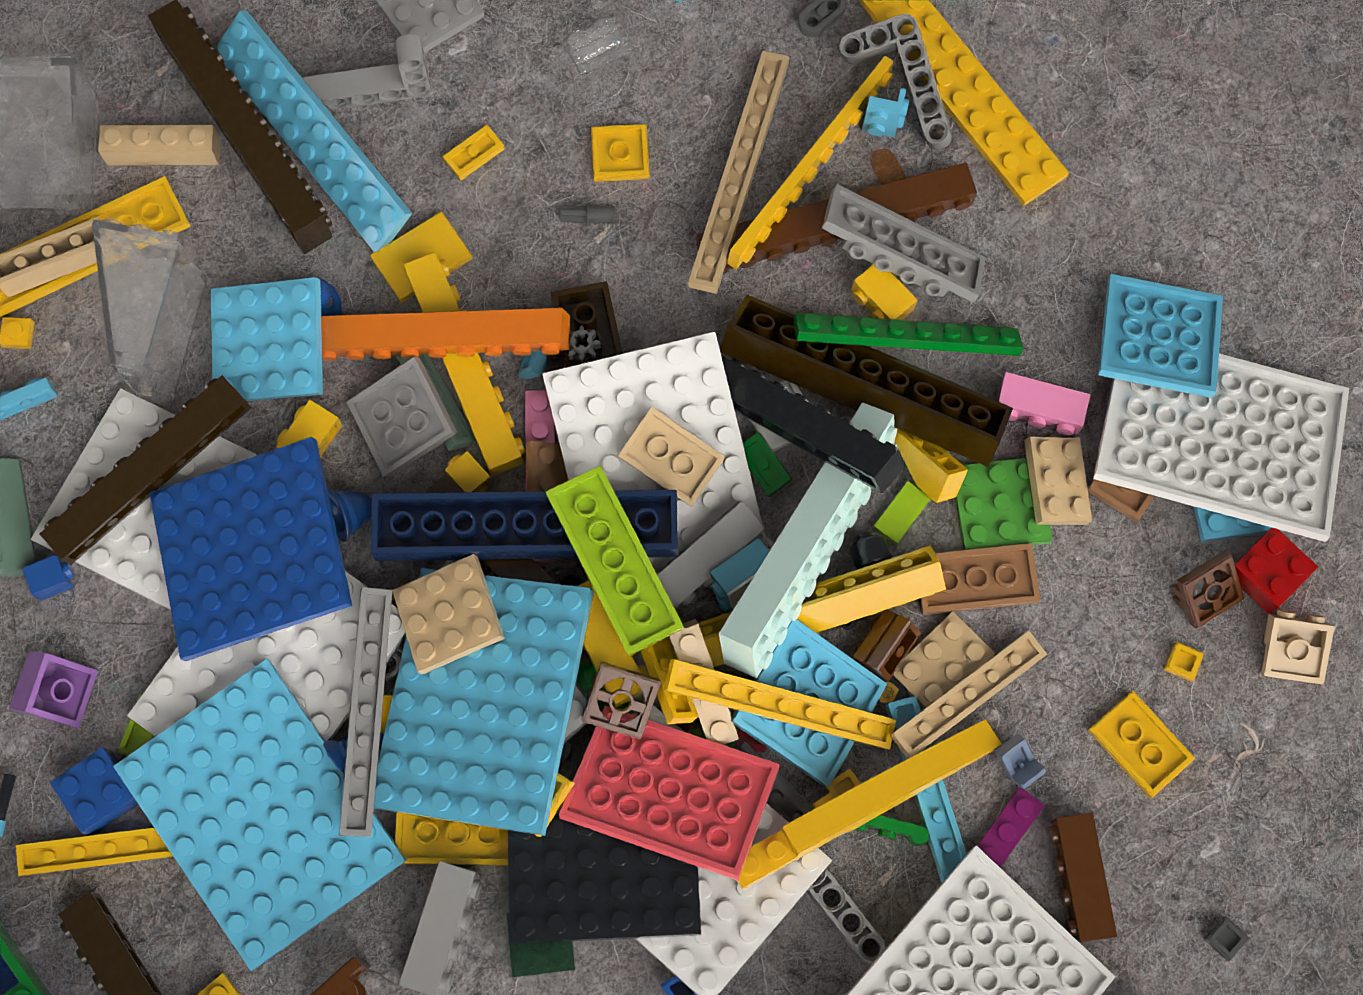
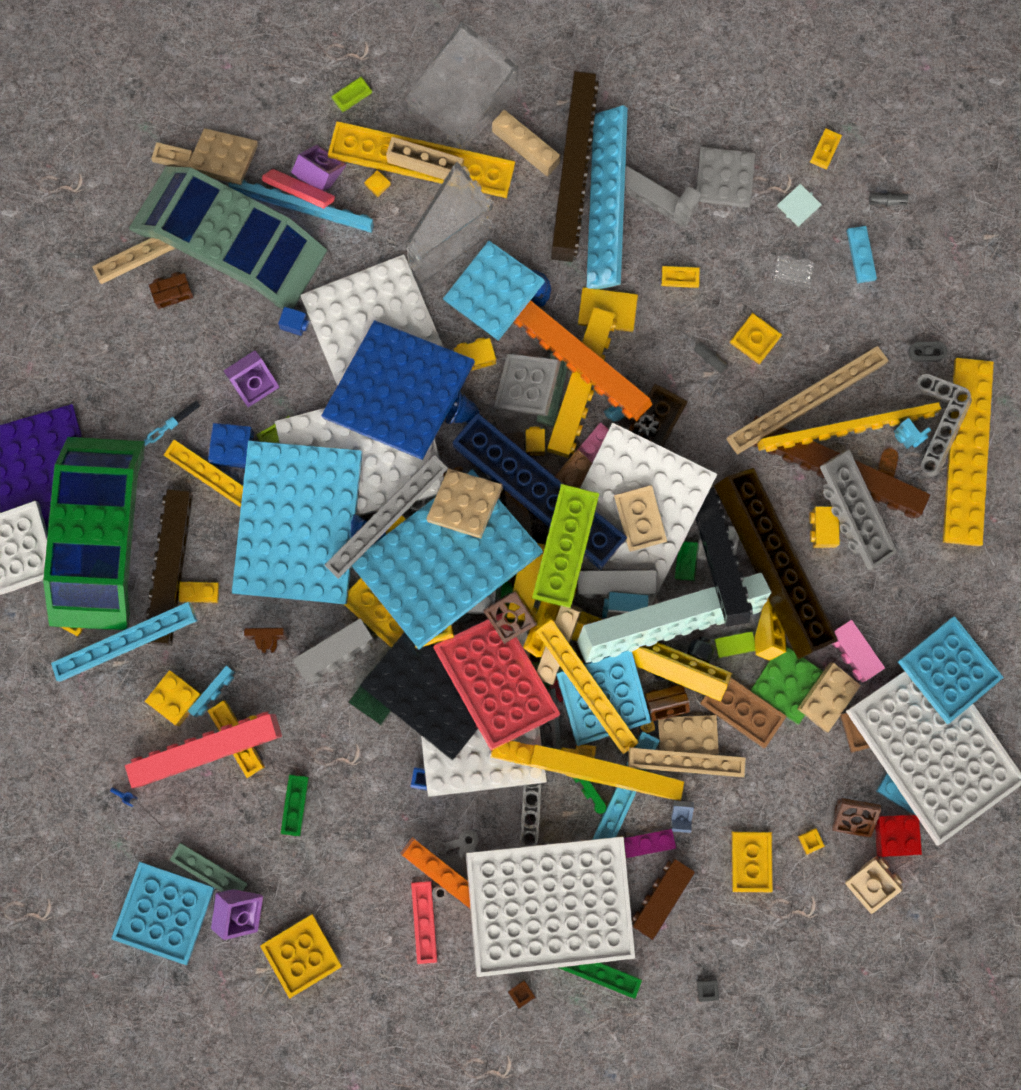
camera: 40 degrees right, 5 degrees up
dark brown brick [39,375,252,565] -> none
green plate [793,313,1023,356] -> none

